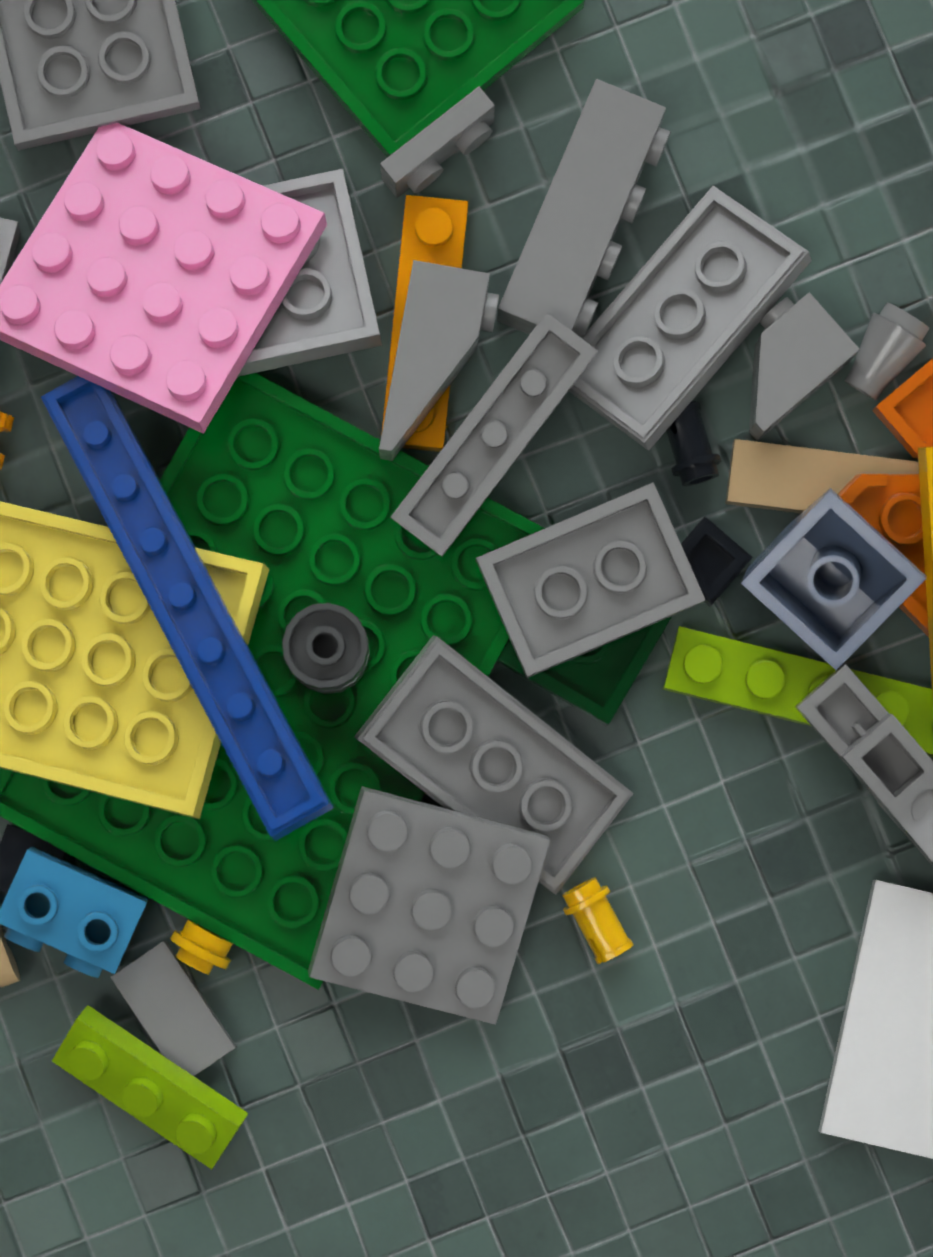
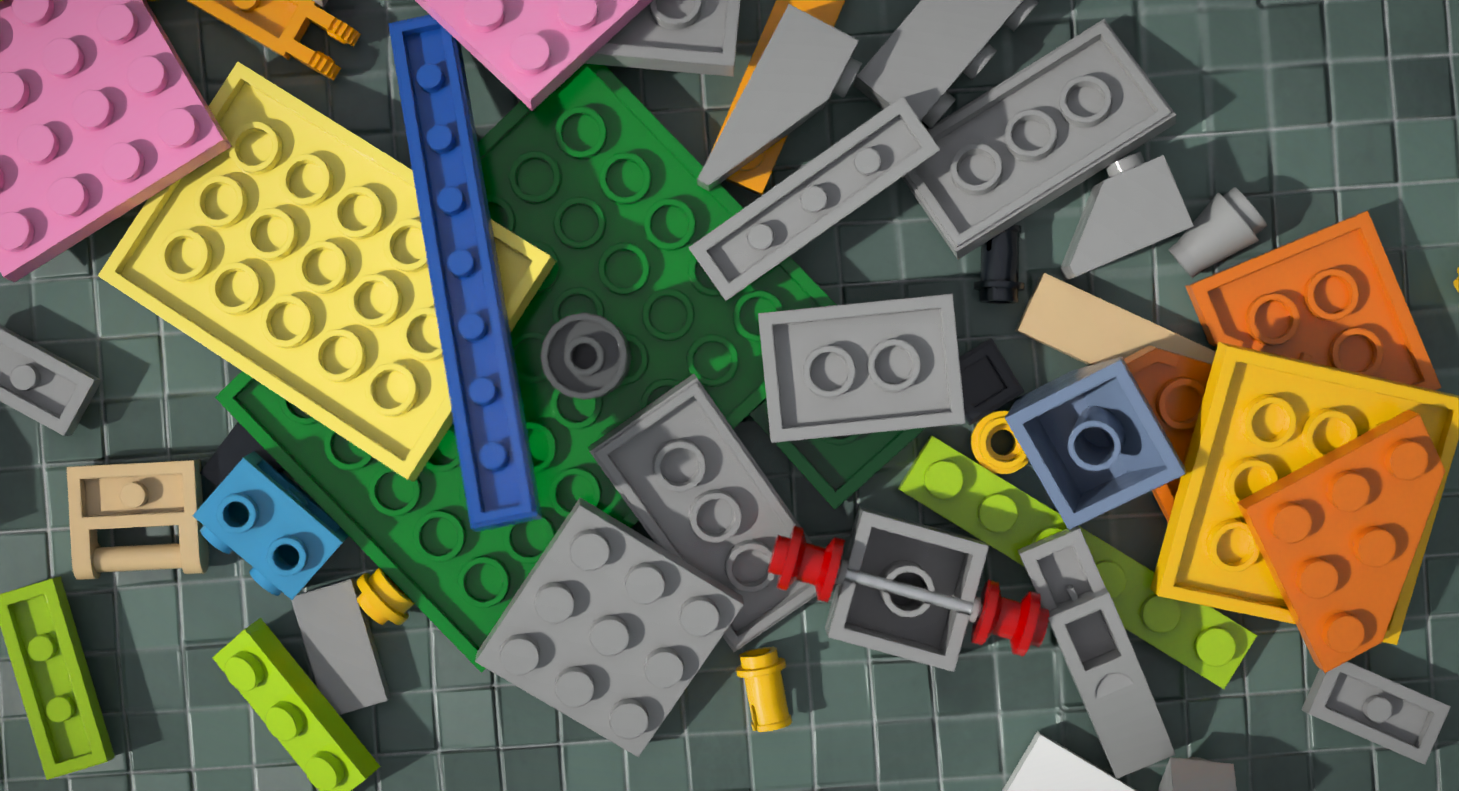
camera: 25 degrees right, 5 degrees up
none -> light grey brick [768,506,1049,672]
none -> yellow plate [971,411,1029,474]

